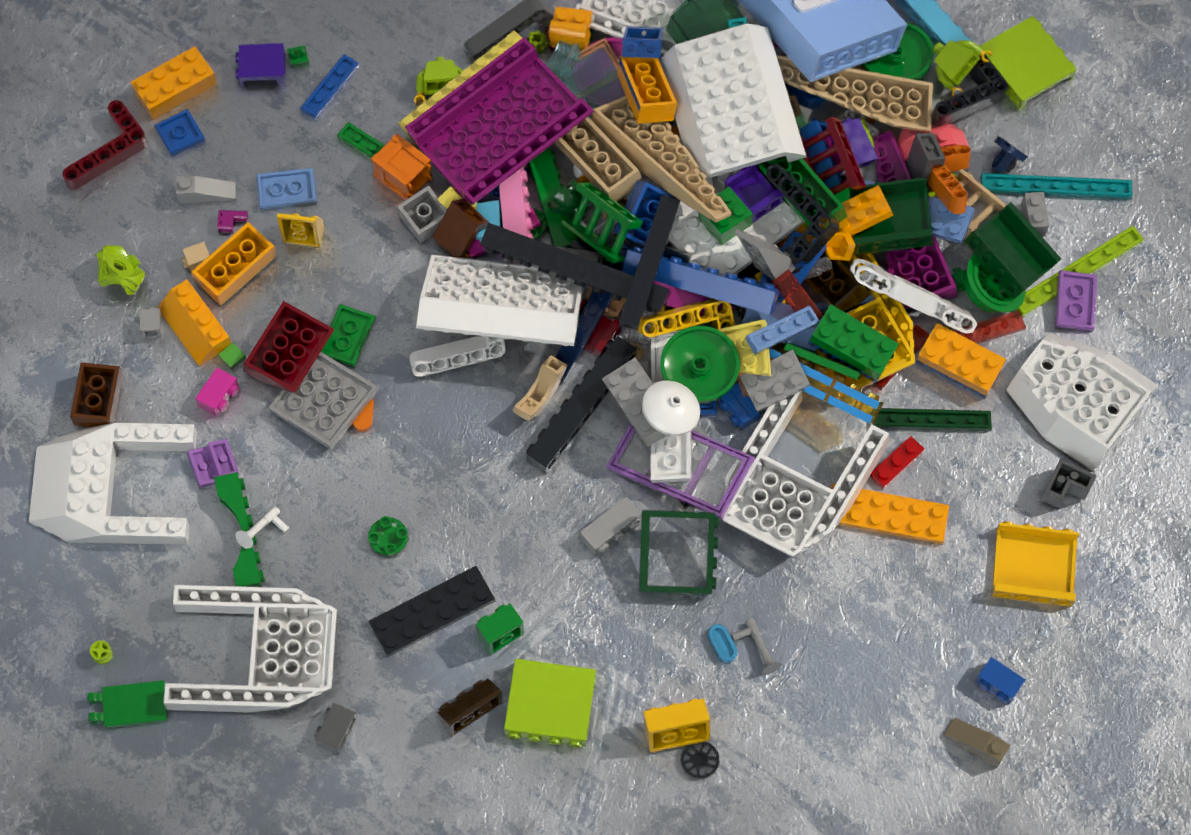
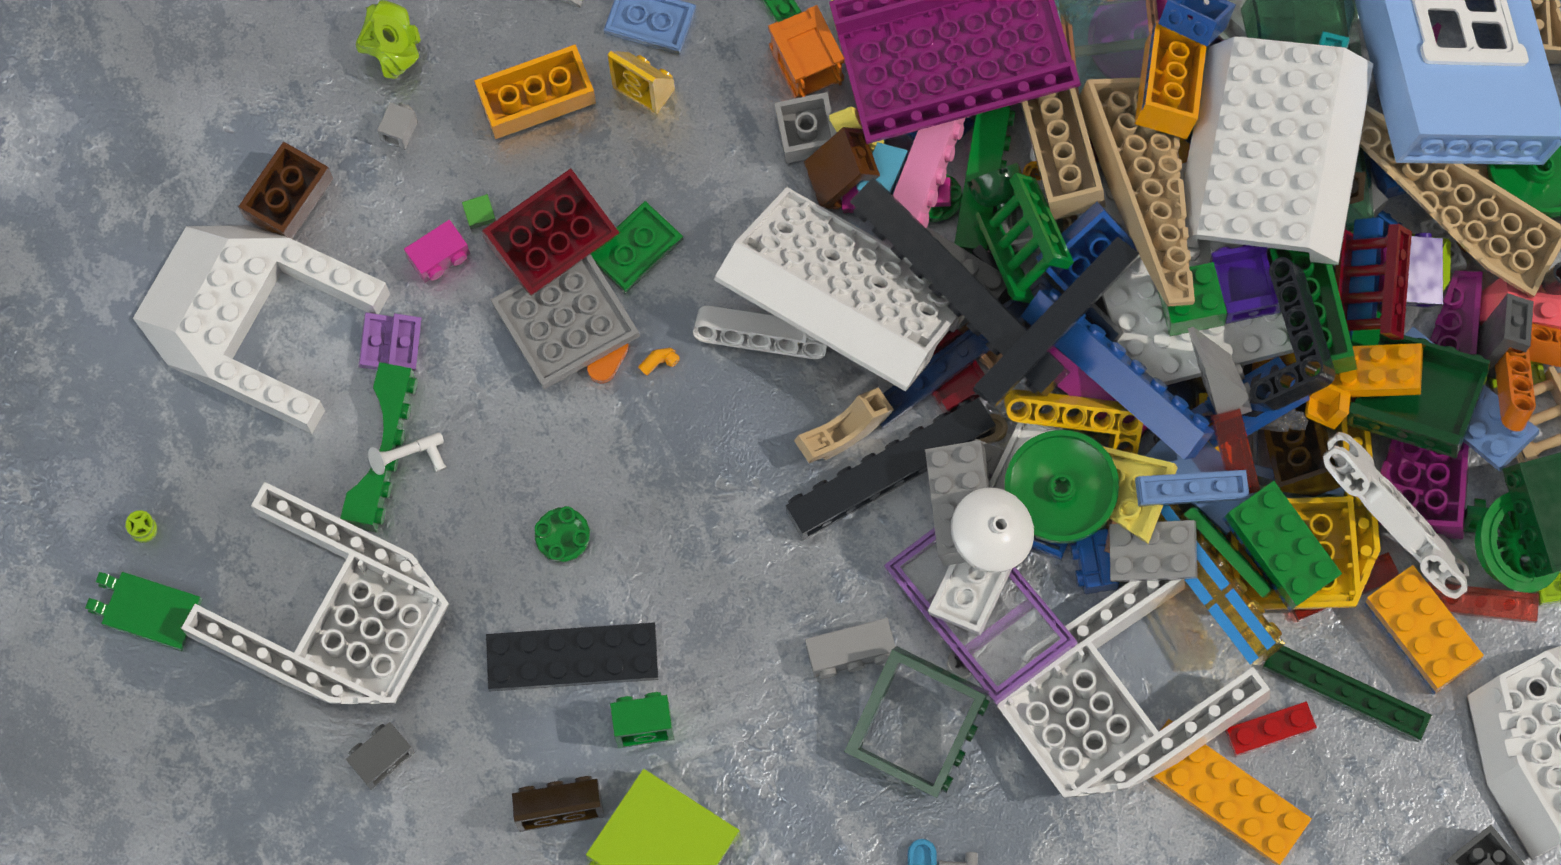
camera: 30 degrees right, 5 degrees up
light orange slope [157,279,231,367] -> none
tan brick [181,242,210,274] -> none
magenta piece [217,210,248,233] -> none
none -> light orange arm [638,347,680,376]

